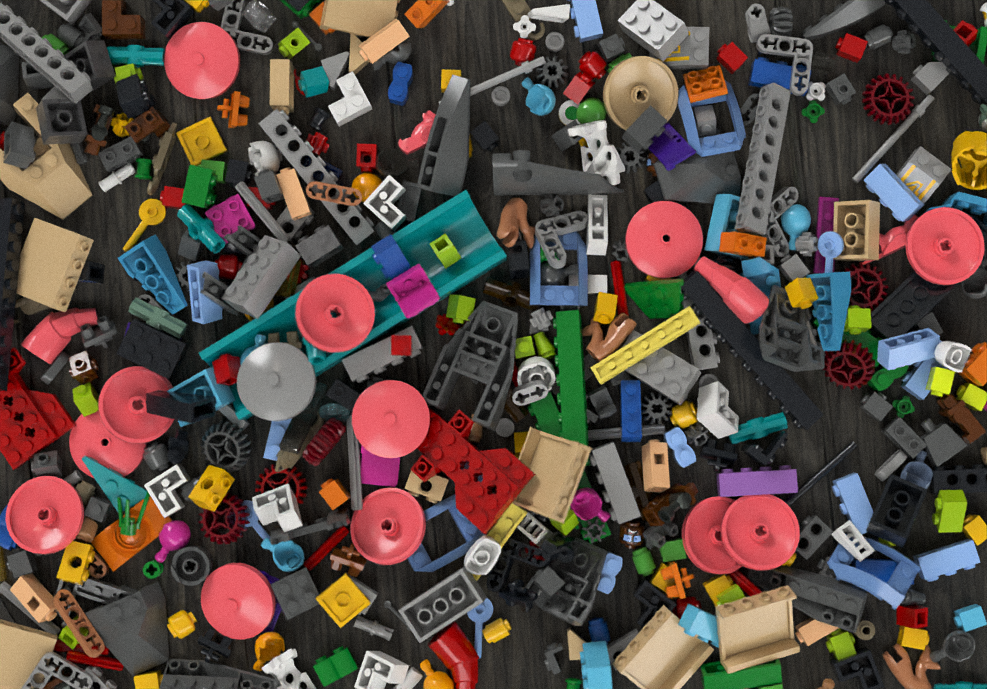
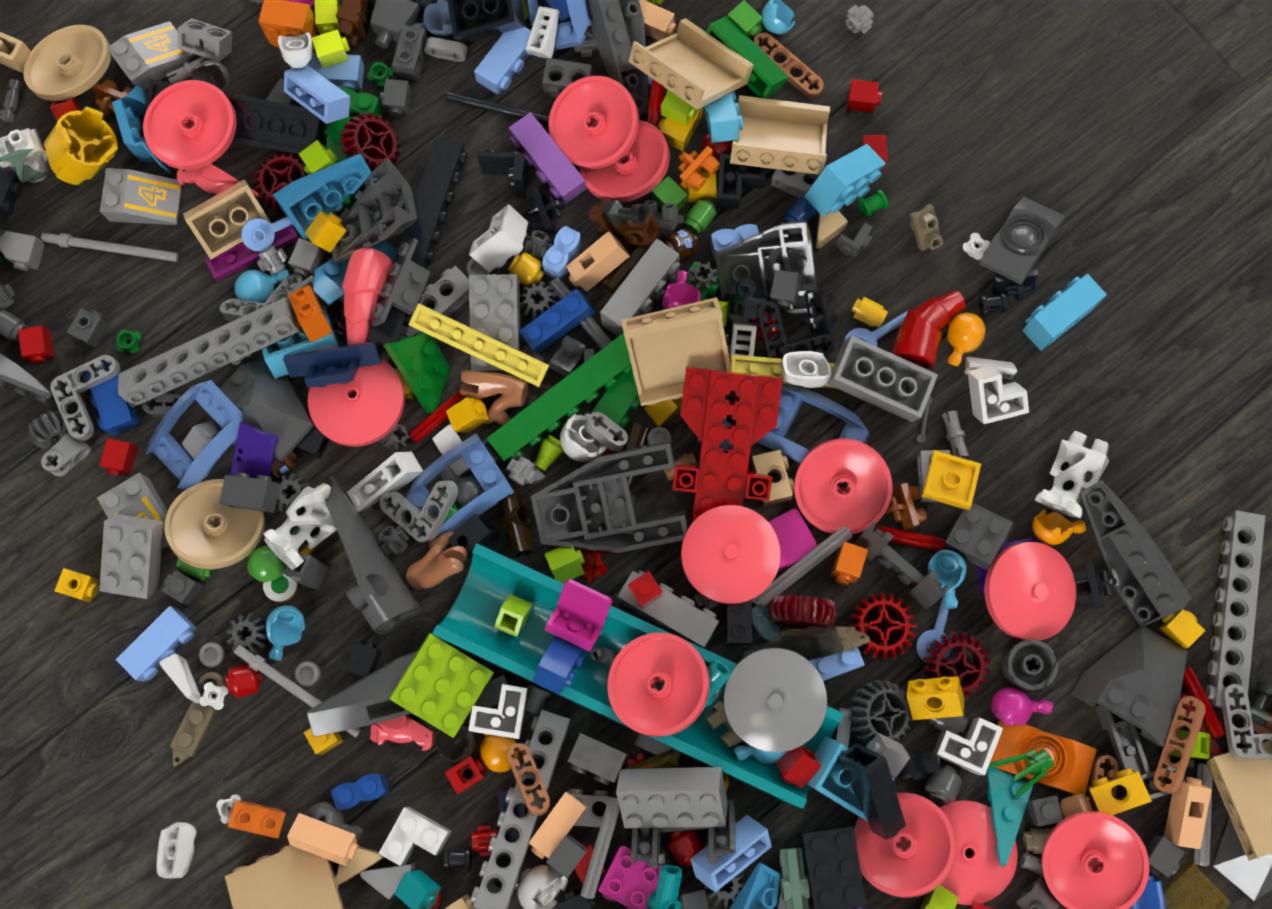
camera: 125 degrees left, 10 degrees down
green bush [143,560,164,579] -> none
yellow head [167,610,197,639] -> none
white brick [252,484,303,533] -> none
green brick [313,645,359,687] -> none
lime brick [515,336,535,359] -> none
brick [563,72,595,105] -> none
red head [578,51,607,80] -> none
orange tile [683,65,728,103] -> none
teal piece [728,412,788,444] -> none
white plate [806,82,825,101] -> none
dark red gear [862,73,915,125] -> none
light blue brick [864,164,924,222] -> none
none -> dark blue bracket [283,341,381,388]
none -> dark grey bracket [371,238,430,327]
none -> lime plate [388,633,494,738]
none -> light grey brick [866,733,910,777]

